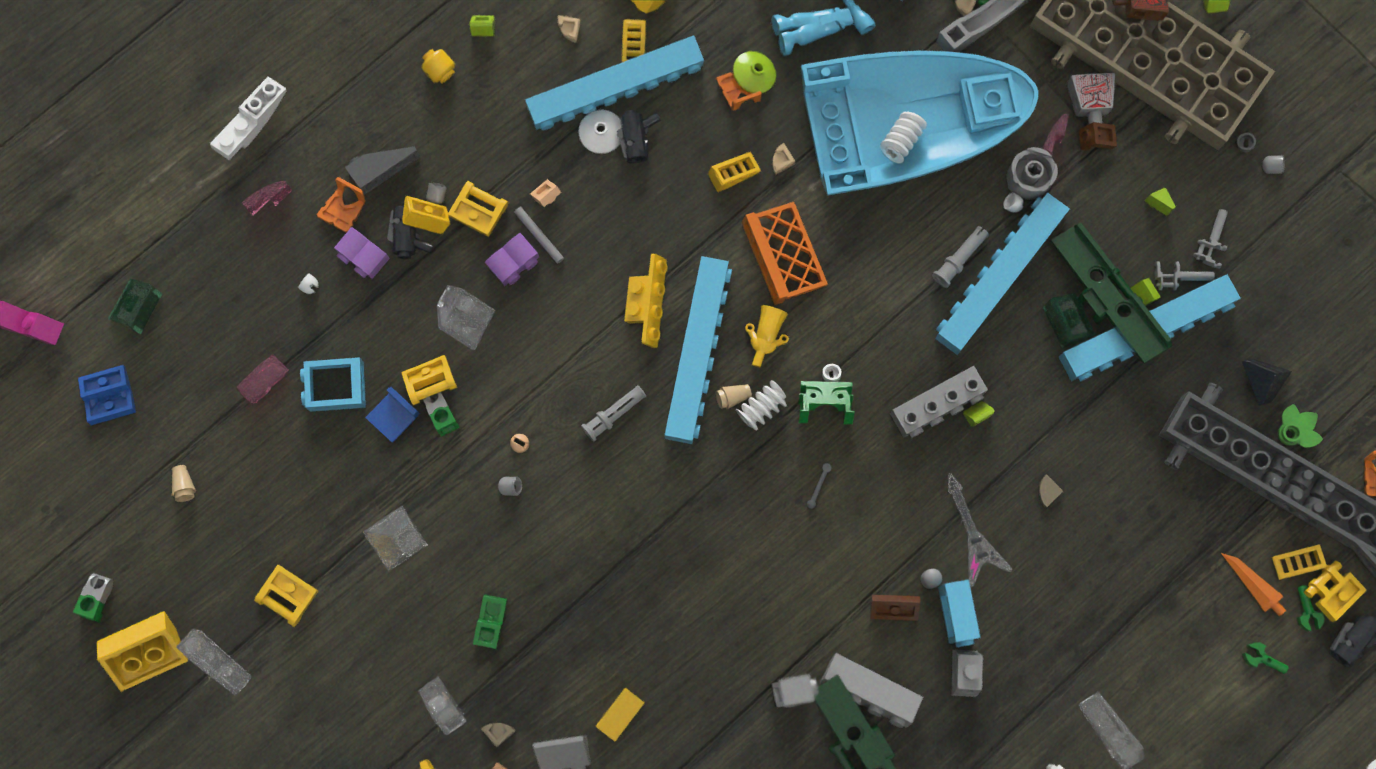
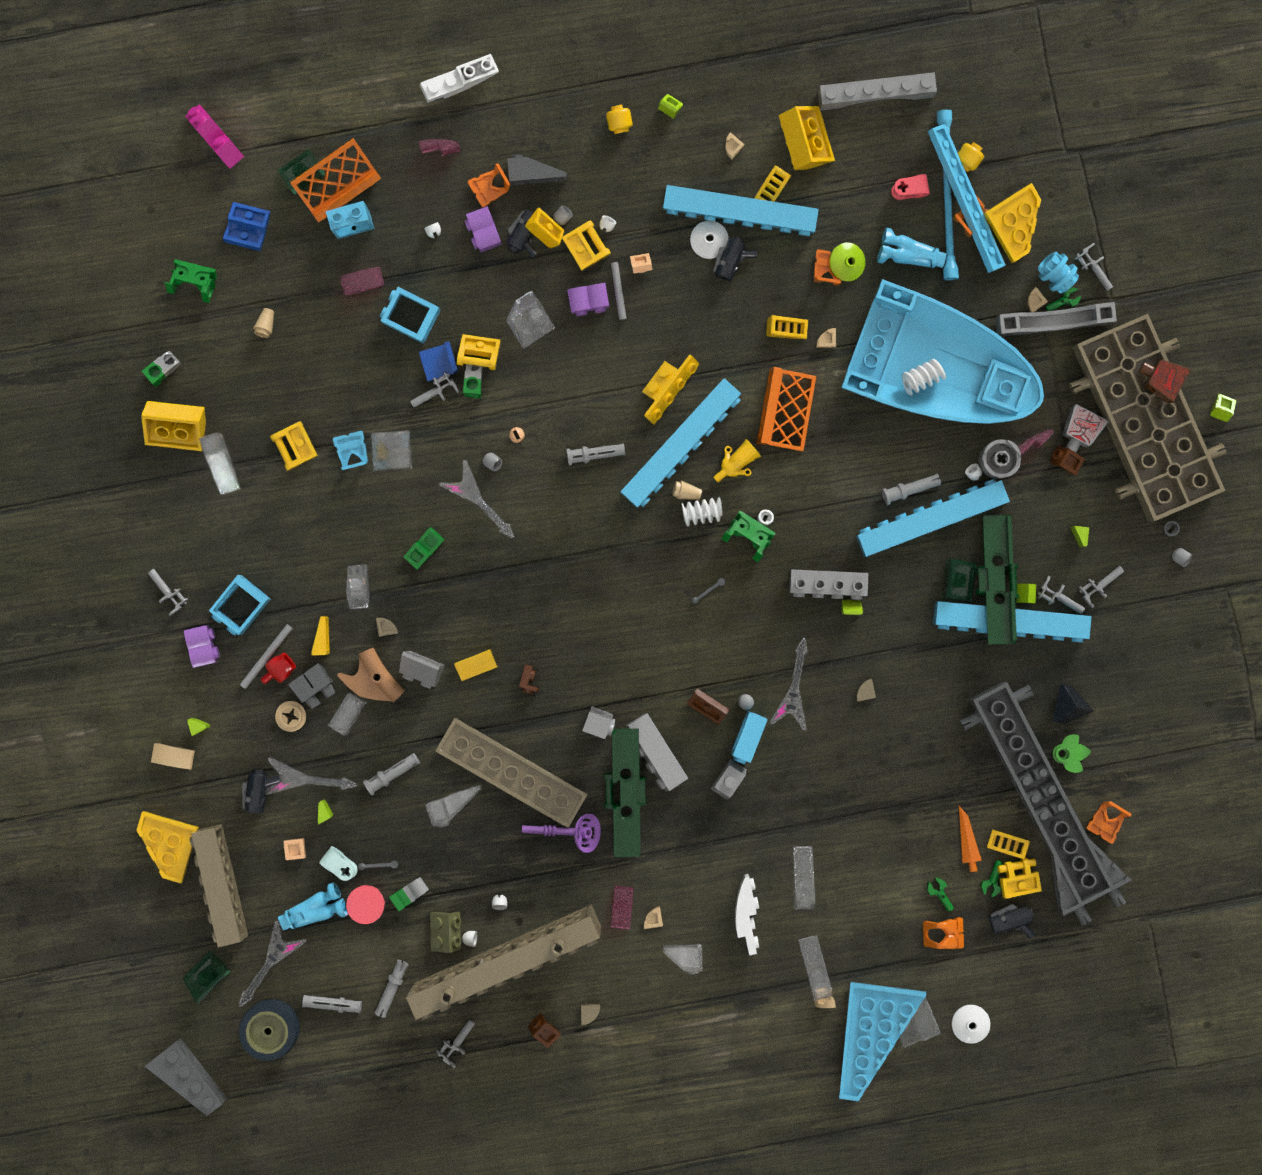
camera: 30 degrees right, 10 degrees up
none -> green piece [165,259,217,303]
none -> orange fence [290,138,381,223]
none -> medium azure window [326,201,374,239]
none -> medium azure piece [333,431,368,470]
none -> light grey piece [411,372,460,407]
none -> clear piece [439,460,515,539]
none -> reddish brown bracket [519,664,539,694]
none -> white hinge [599,215,616,232]
none -> orange piece [923,917,964,949]

